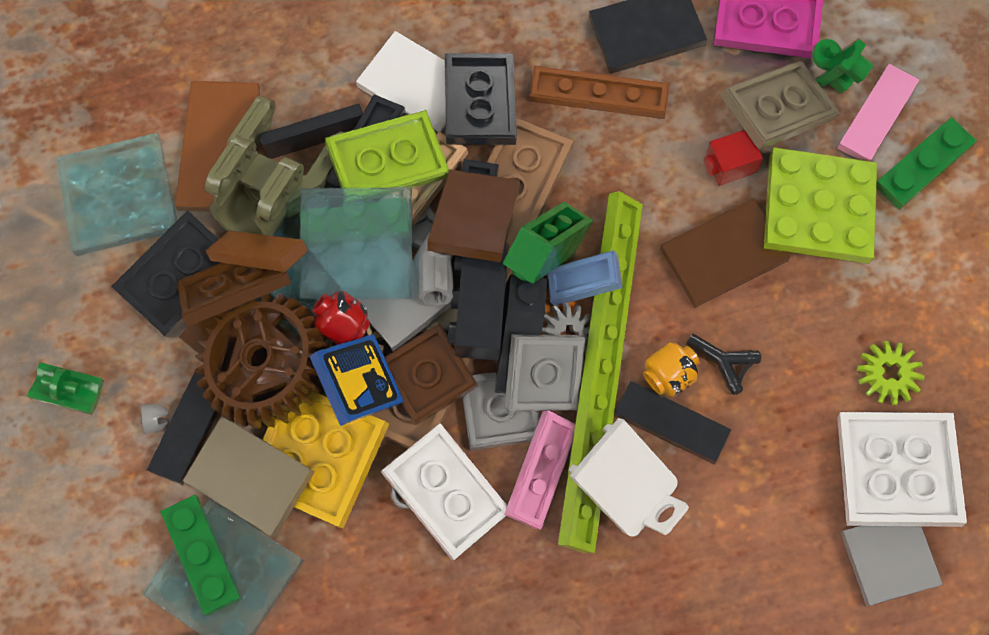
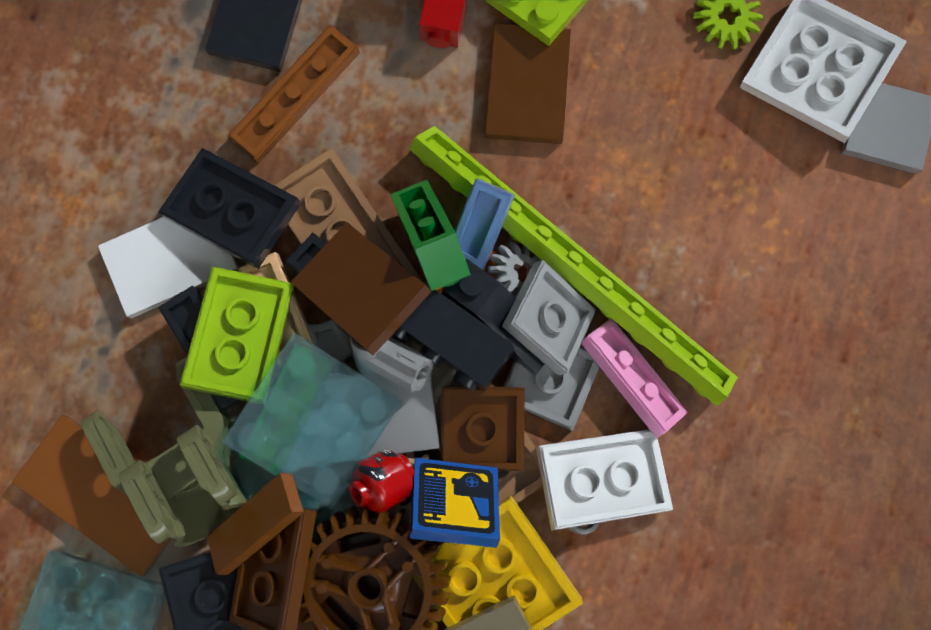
camera: 60 degrees left, 10 degrees up
black tile [260,104,363,159] -> none
white piece [568,418,689,536] -> none
black tile [614,381,732,465] -> none
light orange head [643,342,700,397] -> none
black piece [686,333,762,395] -> none

